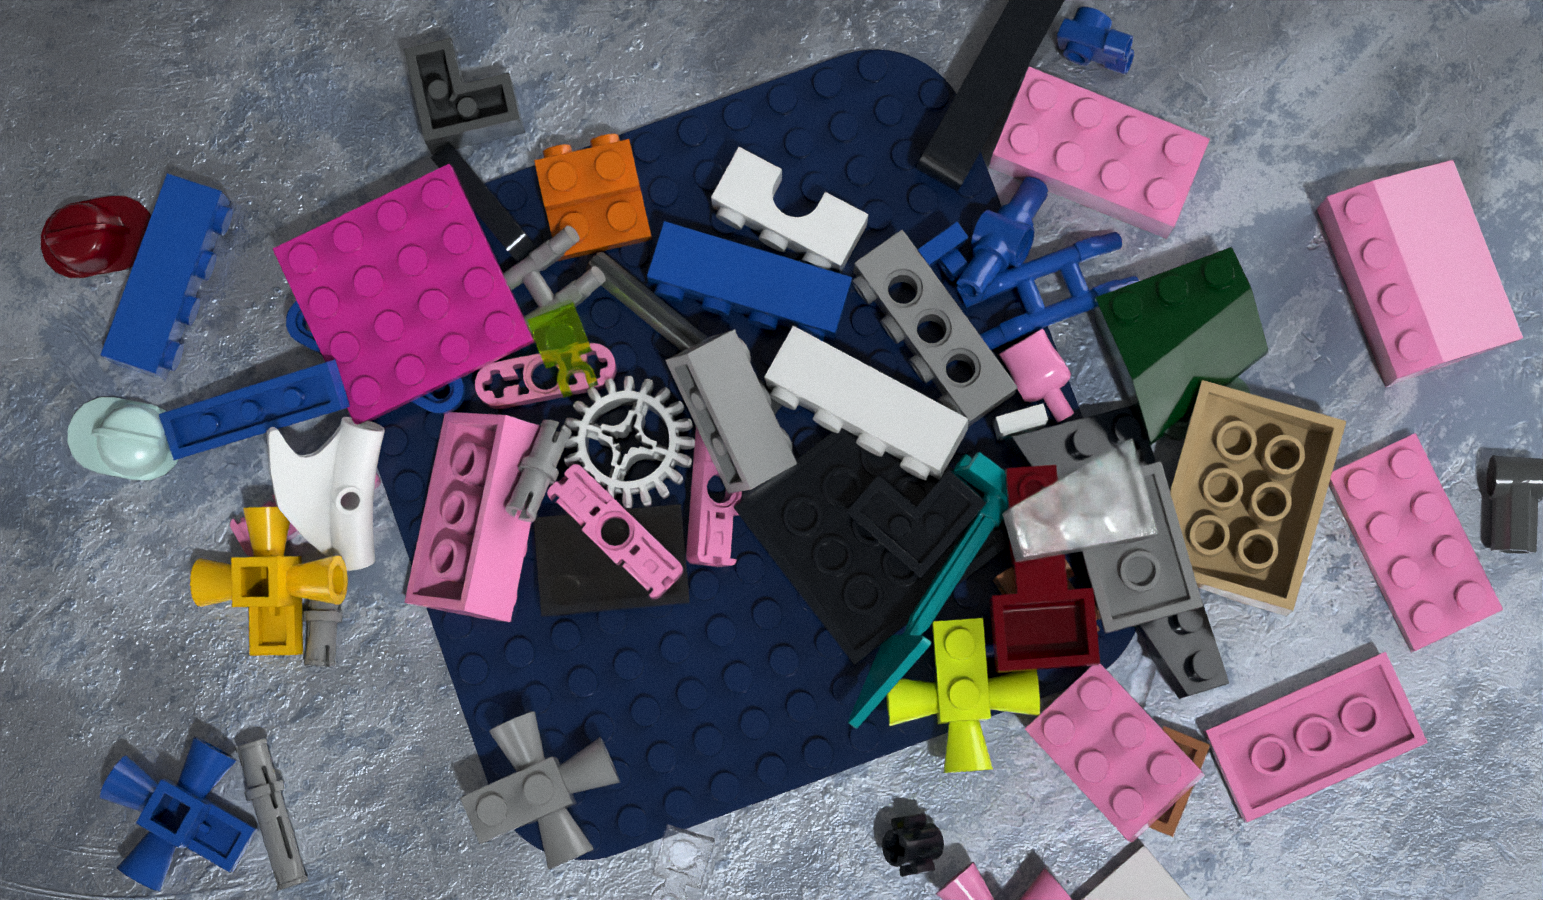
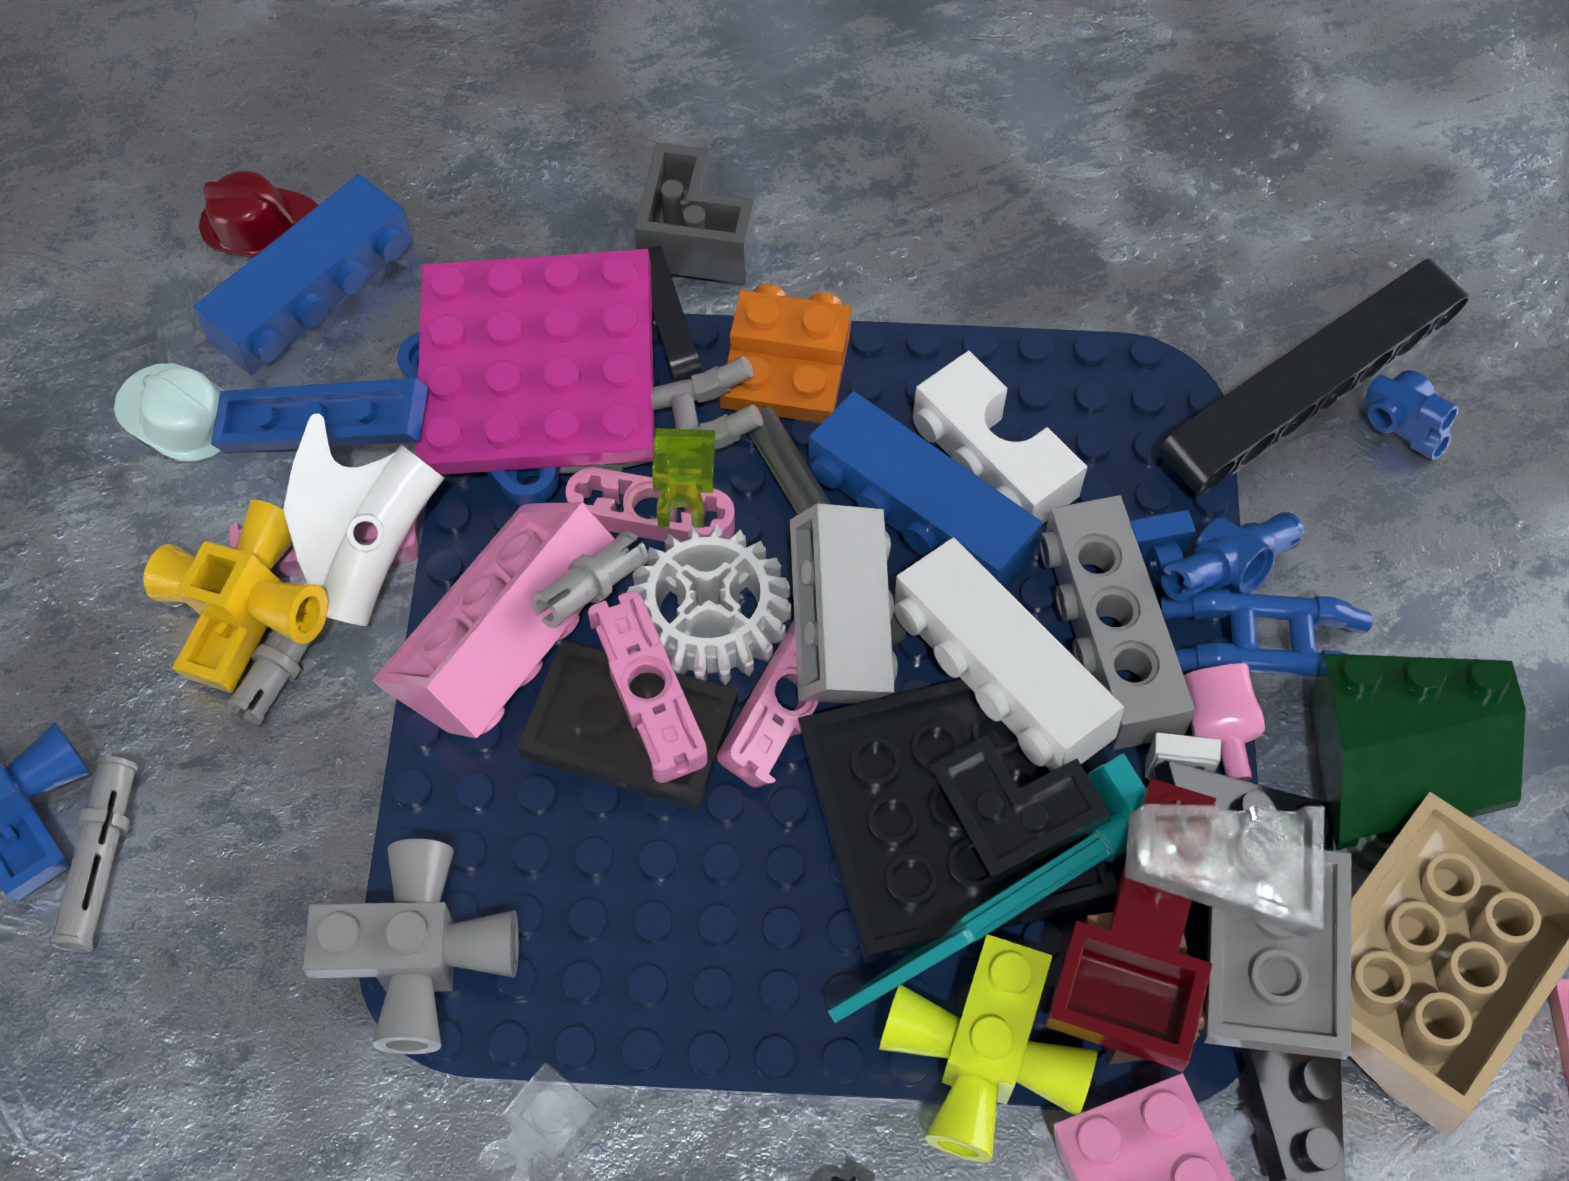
camera: 20 degrees right, 20 degrees down
bright pink brick [989,67,1210,239] -> none

